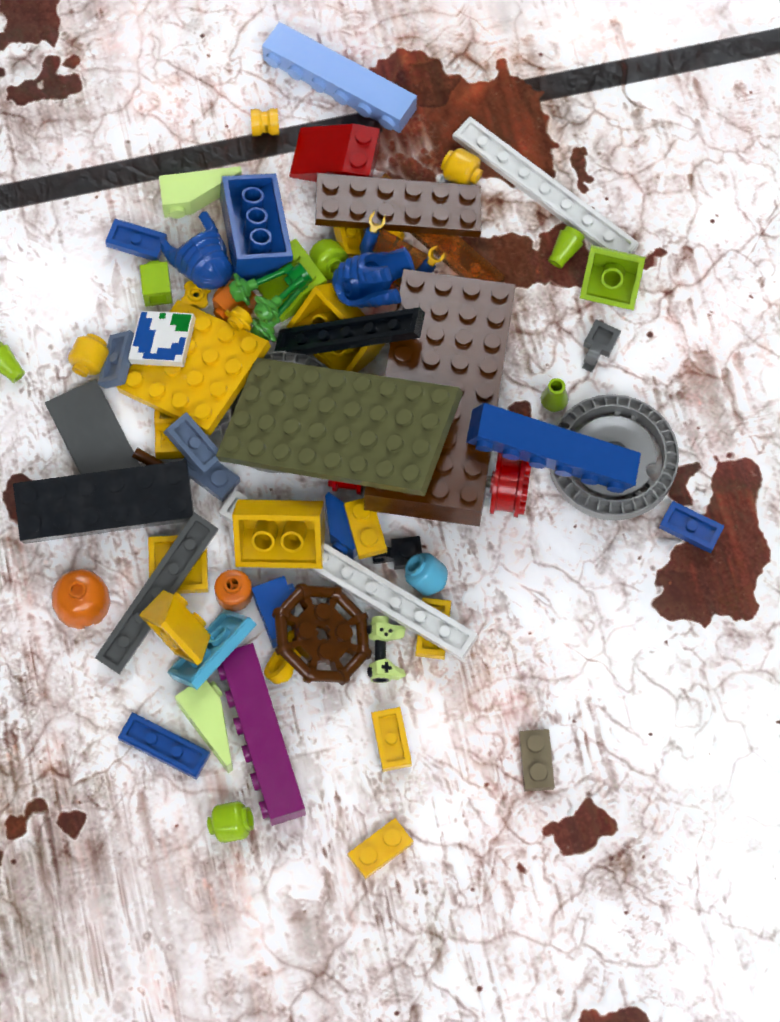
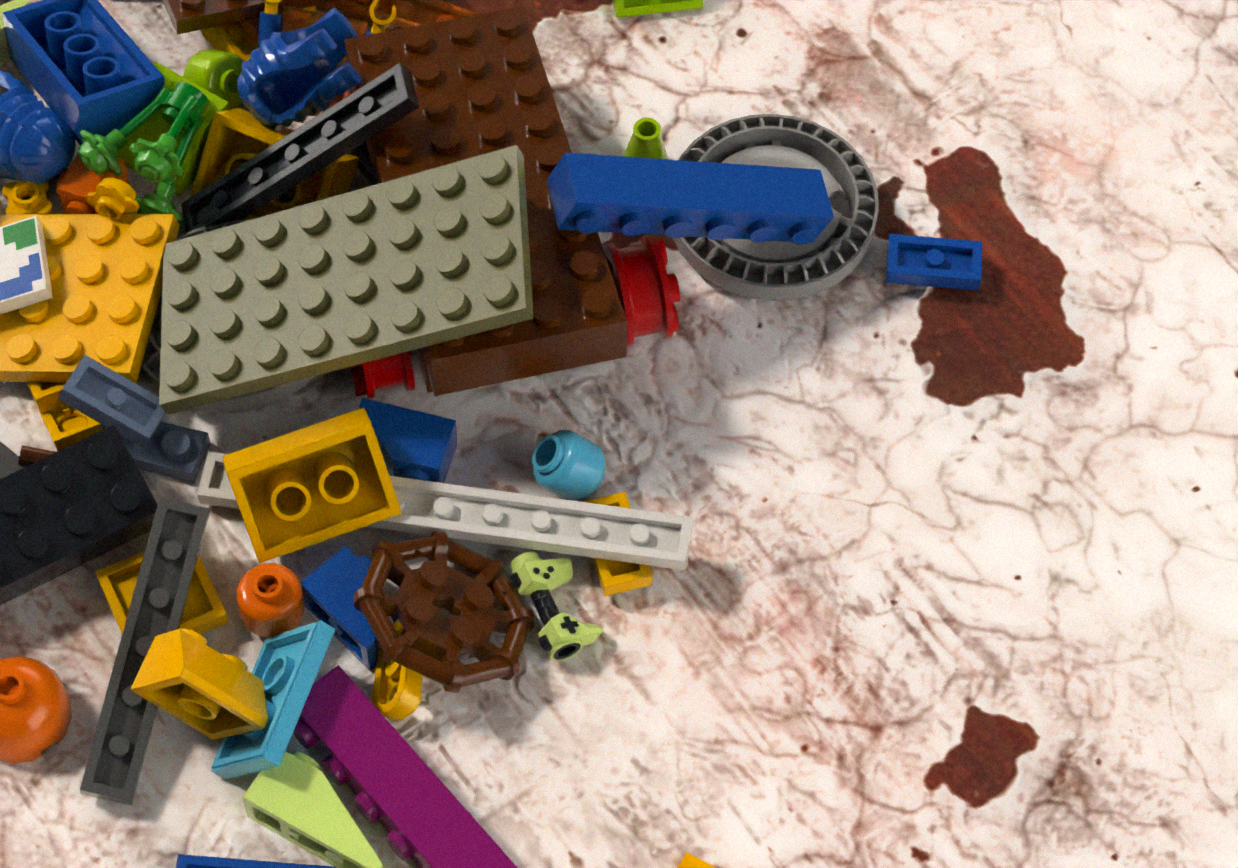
camera: 25 degrees left, 10 degrees down
yellow plate [344,498,387,560] -> none
yellow plate [371,707,412,772] -> none
black plate [372,536,422,570] -> none
dark tan plate [519,729,555,792] -> none
dark grey plate [582,319,621,373] -> none

